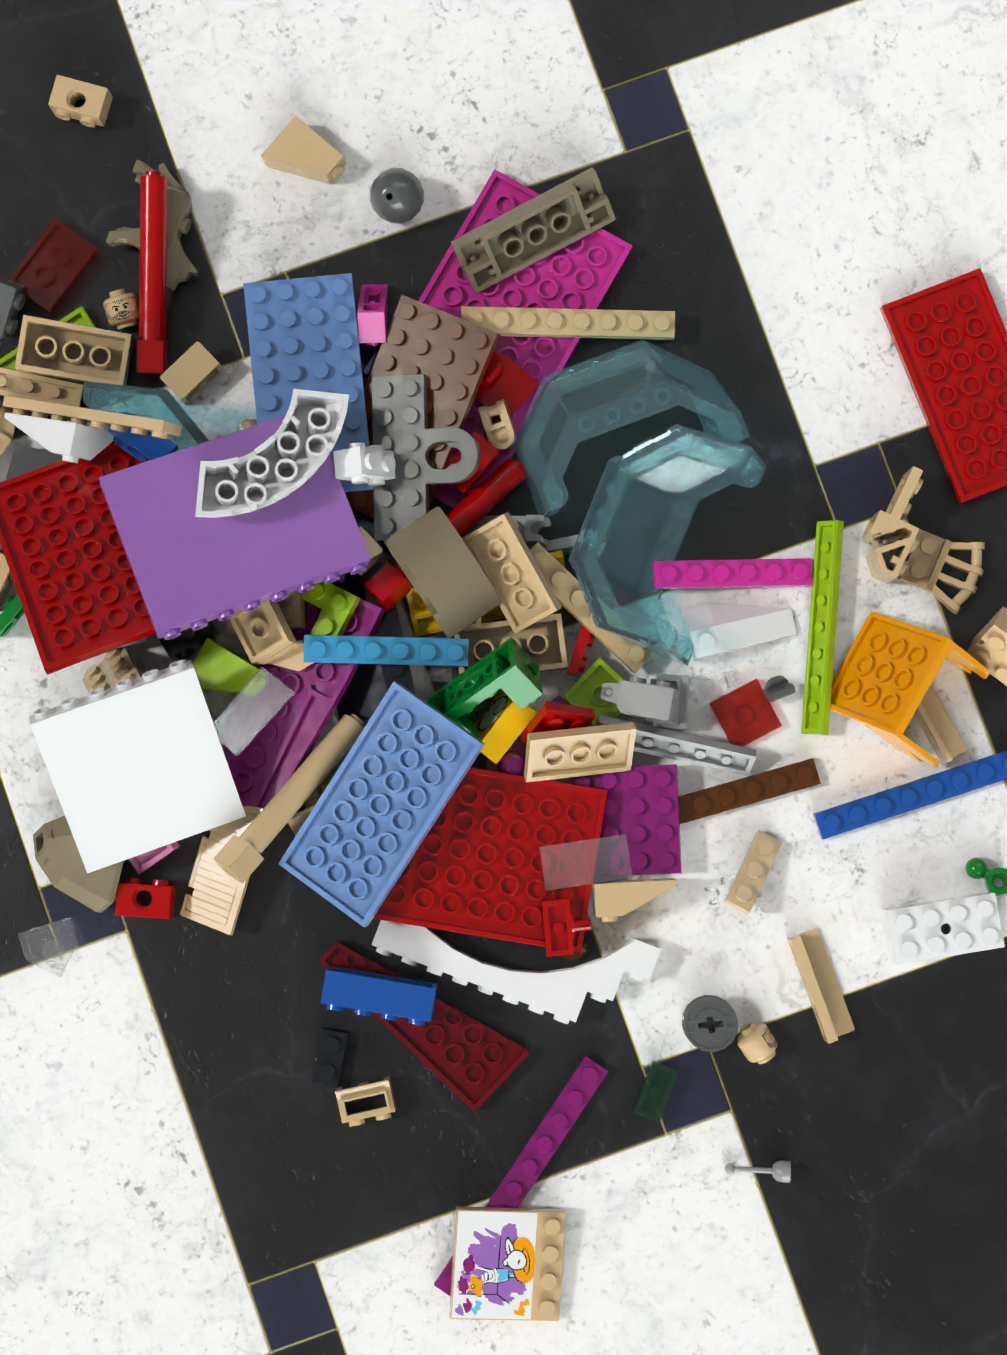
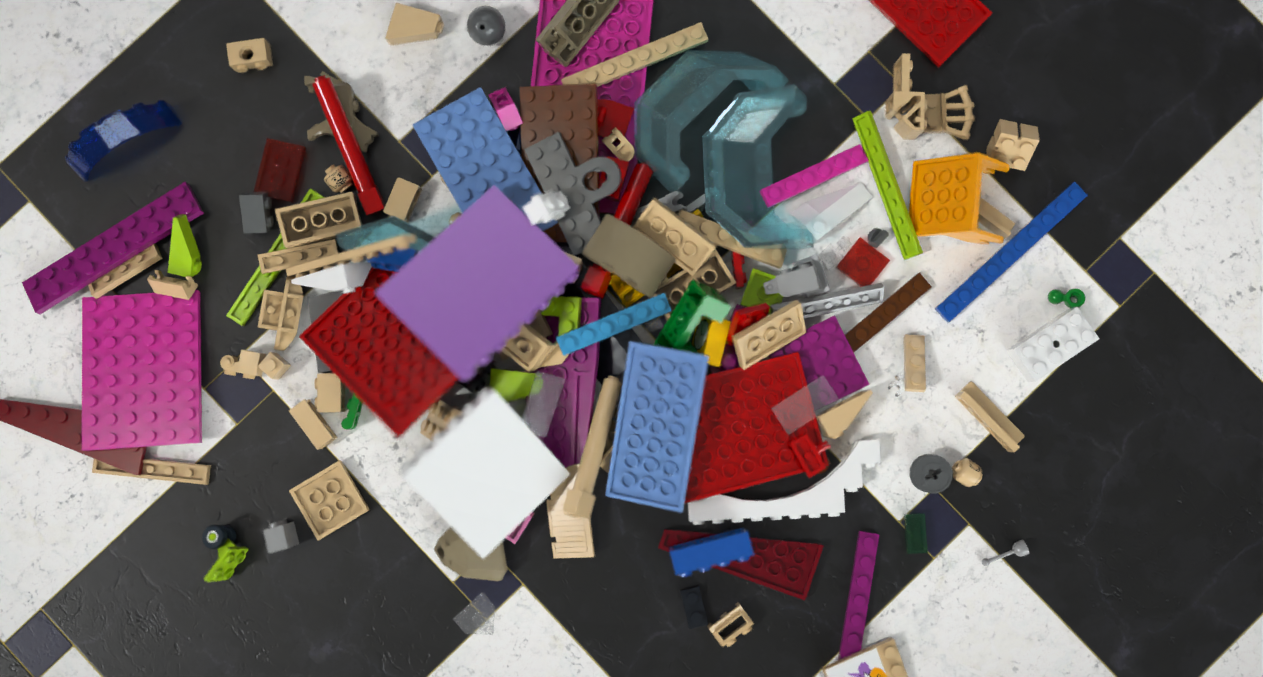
camera: 30 degrees left, 0 degrees up
red brick [115,877,176,919] -> none
white brick [195,389,349,518] -> none

